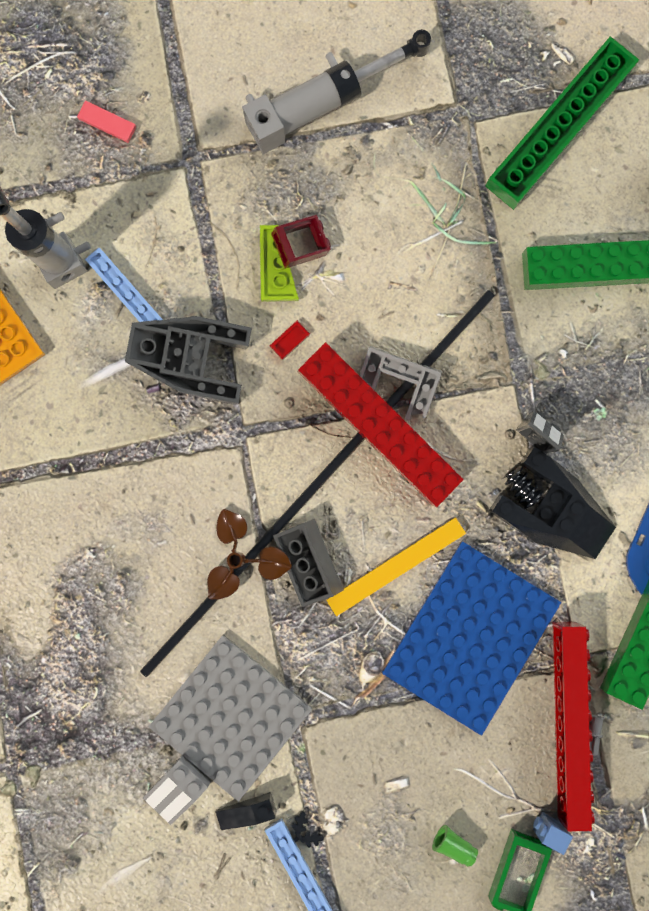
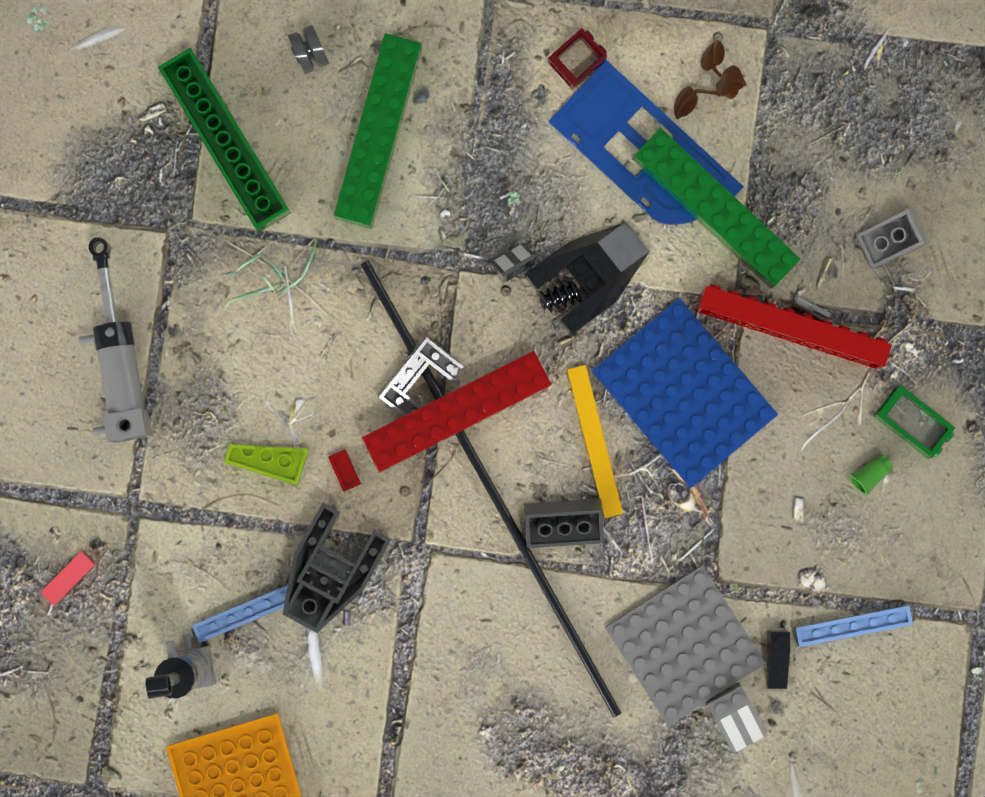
camera: 75 degrees left, 0 degrees up
reddish brown plant [207,509,292,599] -> none
dark red window [271,214,331,269] -> none
black animal [292,811,324,848] -> none
medium blue brick [533,812,573,855] -> none

